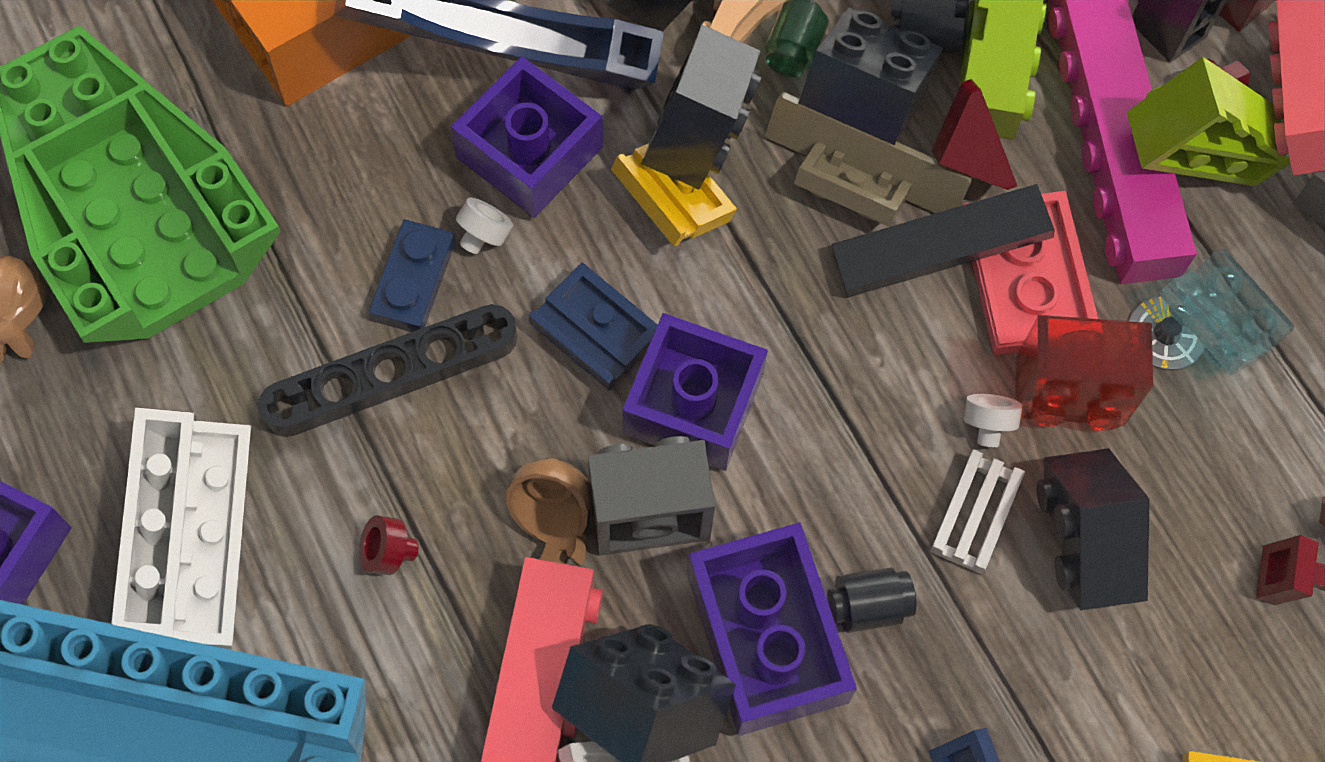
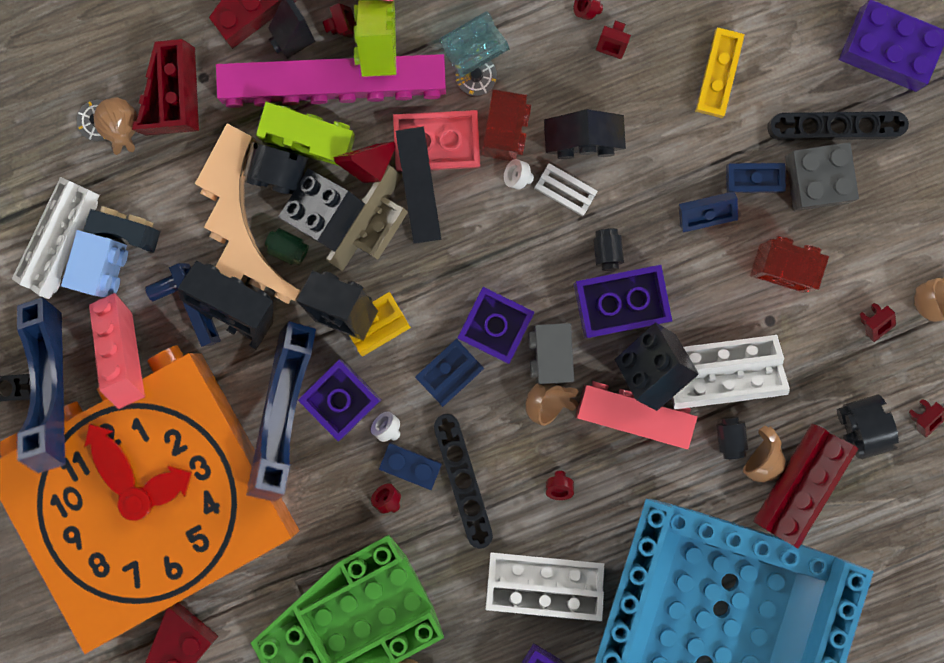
camera: 80 degrees left, 20 degrees up
none -> dark red tile [371,483,401,514]

